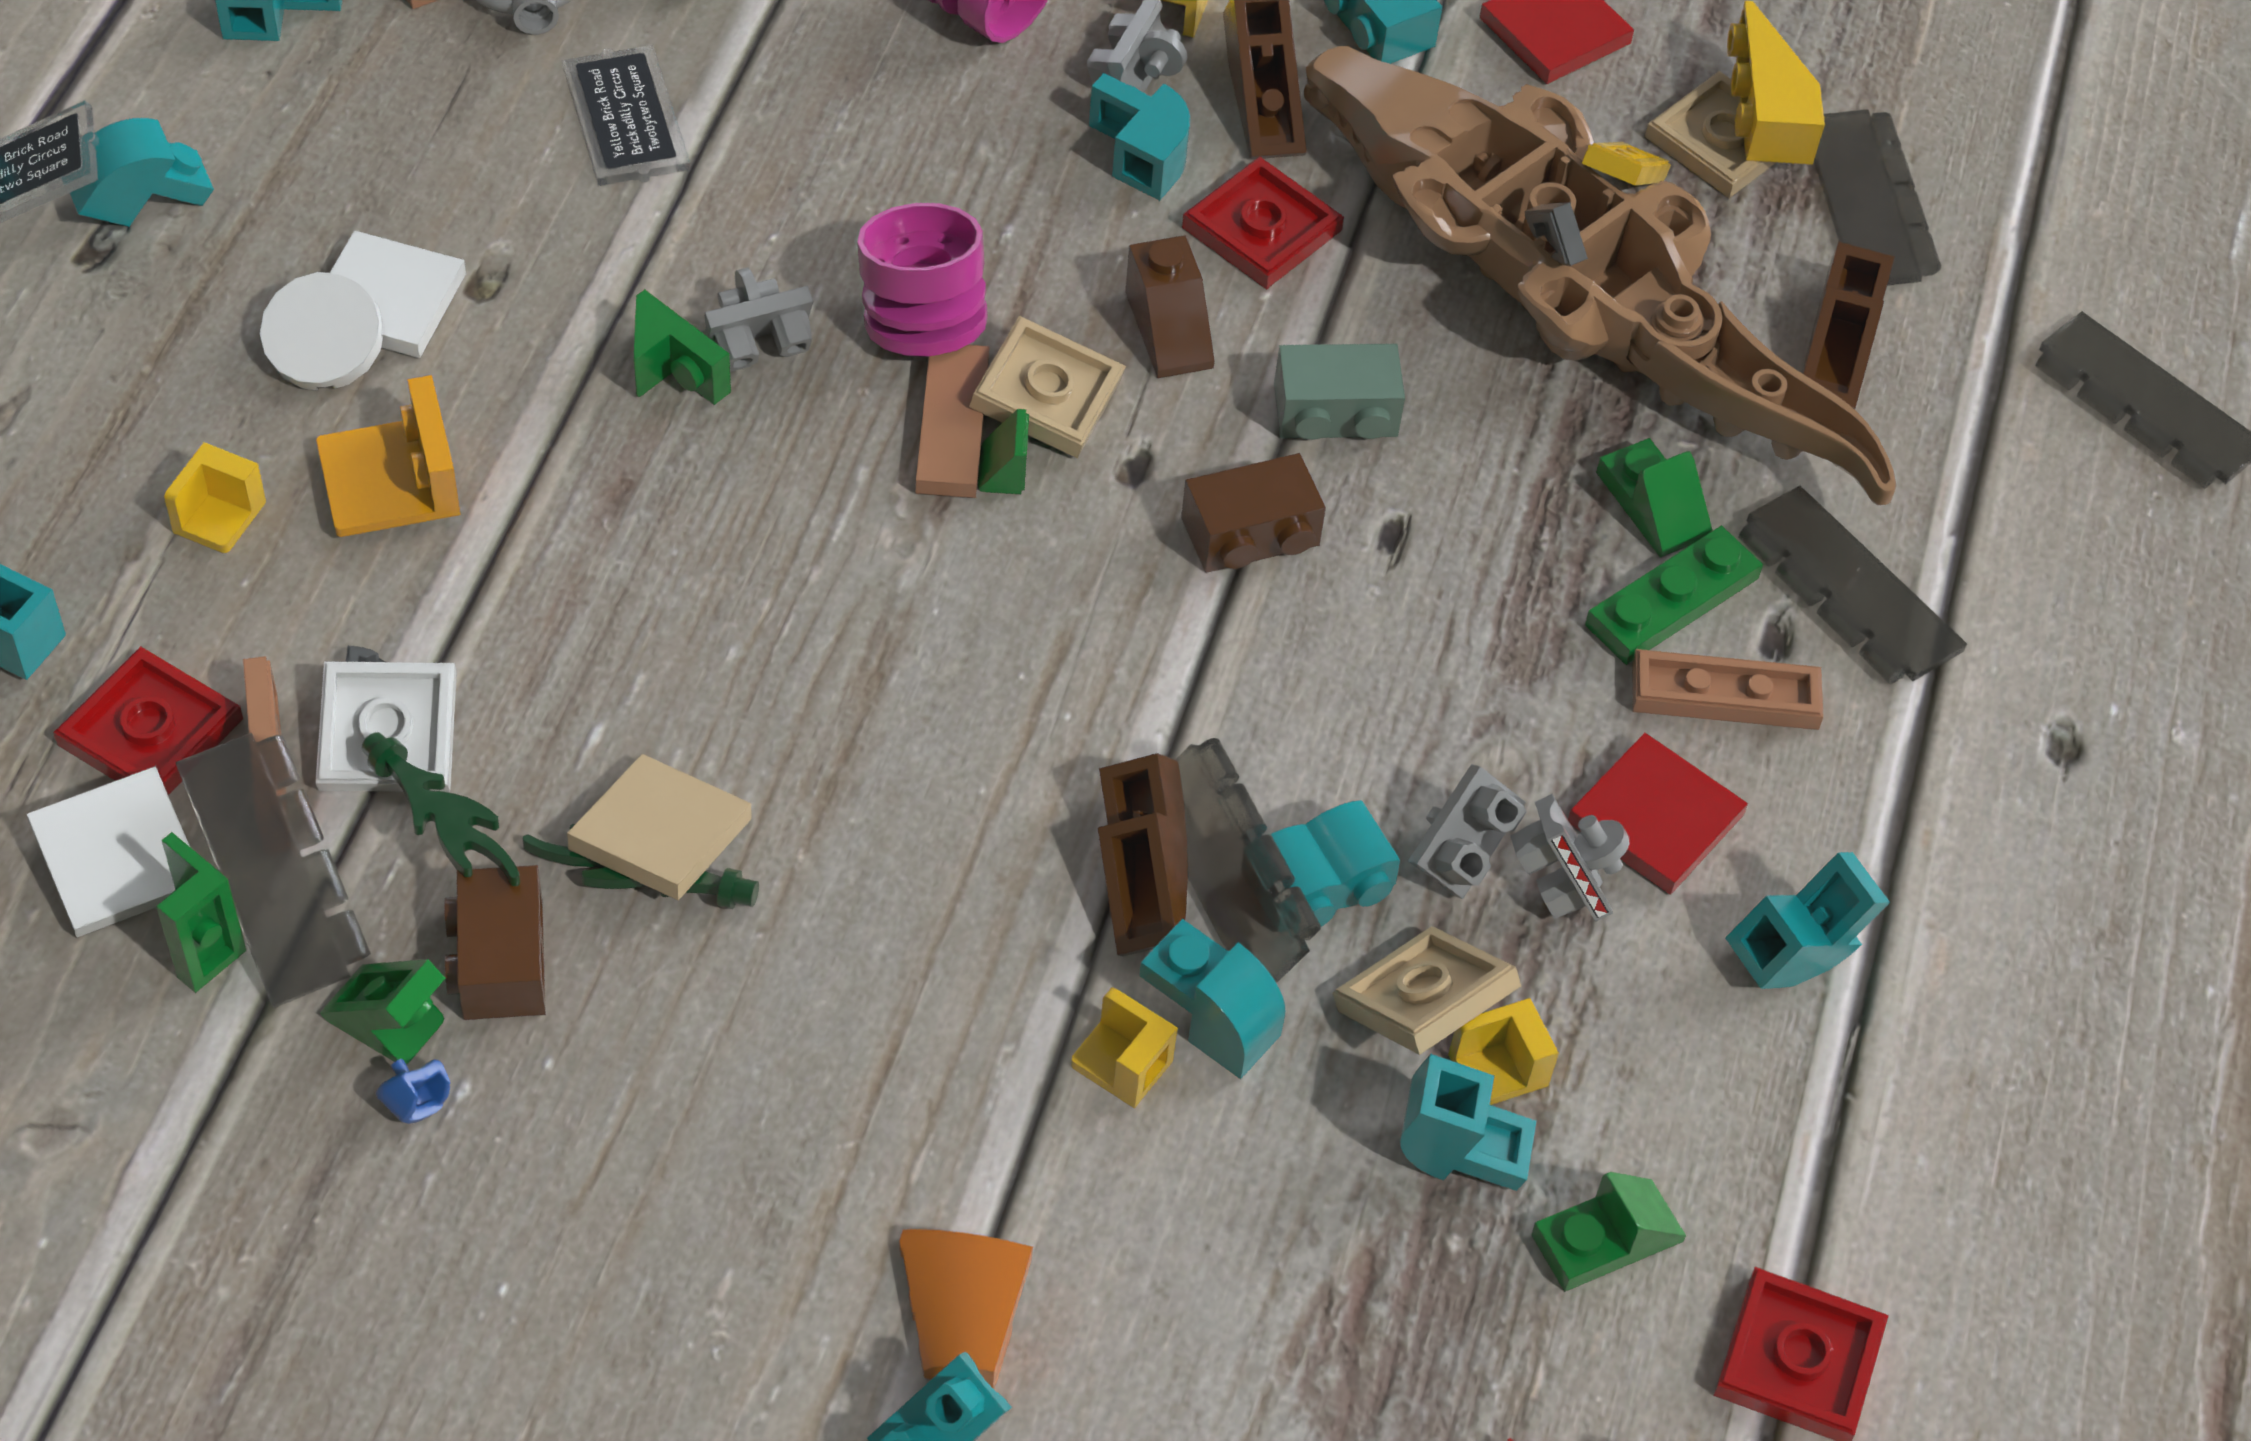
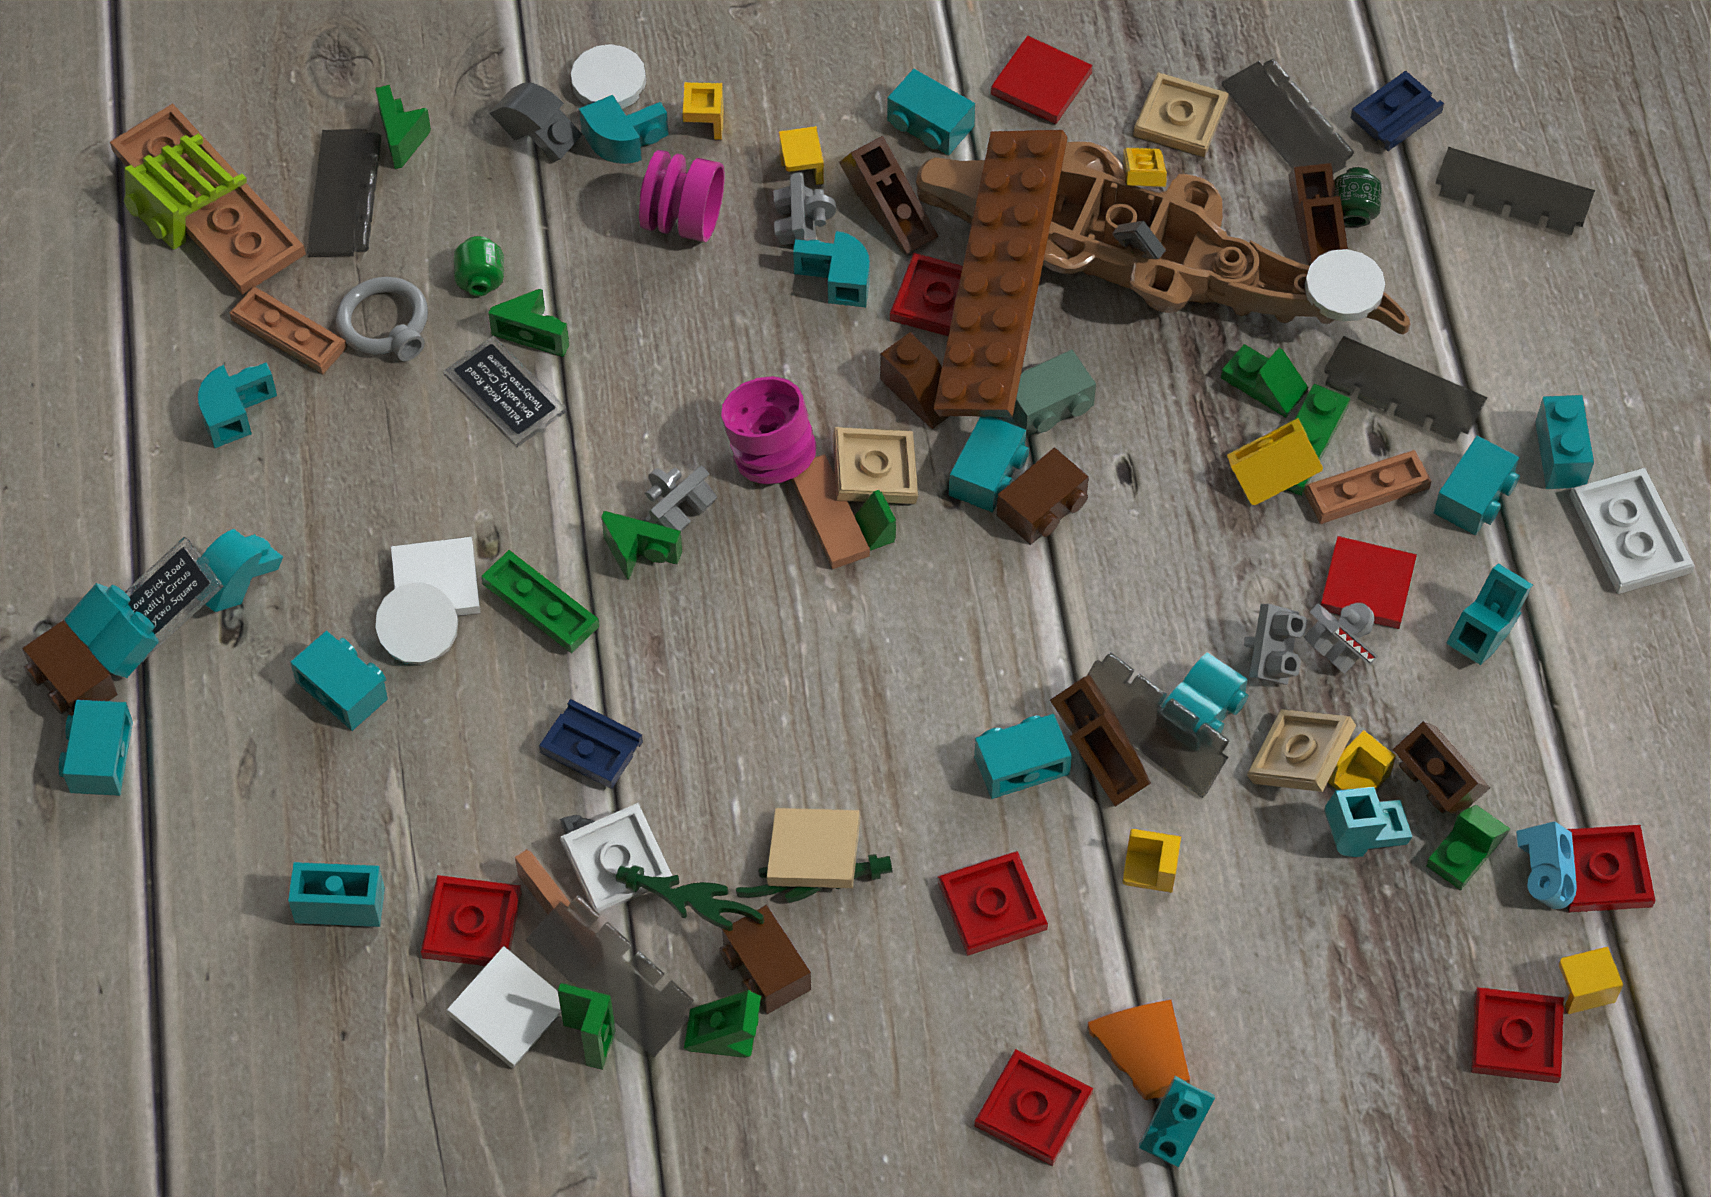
camera: 20 degrees left, 5 degrees up
yellow panel [164,442,266,553] -> none
light orange bracket [316,375,461,537] -> none
blue piece [375,1058,451,1124] -> none
teal brick [1139,919,1286,1079] -> none
yellow slope [1727,1,1825,165] -> none
none -> teal brick [290,630,388,731]
none -> green plate [481,550,599,654]
none -> green slope [488,289,569,357]
none -> dark blue plate [539,699,643,789]
none -> dark orange plate [934,130,1068,417]
none -> red tile [938,851,1048,956]
none -> teal brick [949,417,1029,513]
none -> teal brick [974,714,1072,799]
none -> red tile [974,1049,1093,1166]
none -> yellow panel [1227,418,1323,505]
none -> white tile [1305,249,1385,322]
none -> dark green head [1334,167,1382,227]
none -> dark blue plate [1350,70,1444,151]
none -> reddish brown brick [1392,721,1491,815]
none -> teal brick [1433,435,1520,536]
none -> medium azure leg [1516,821,1577,909]
none -> teal brick [1535,395,1594,489]
none -> white tile [1569,468,1695,594]

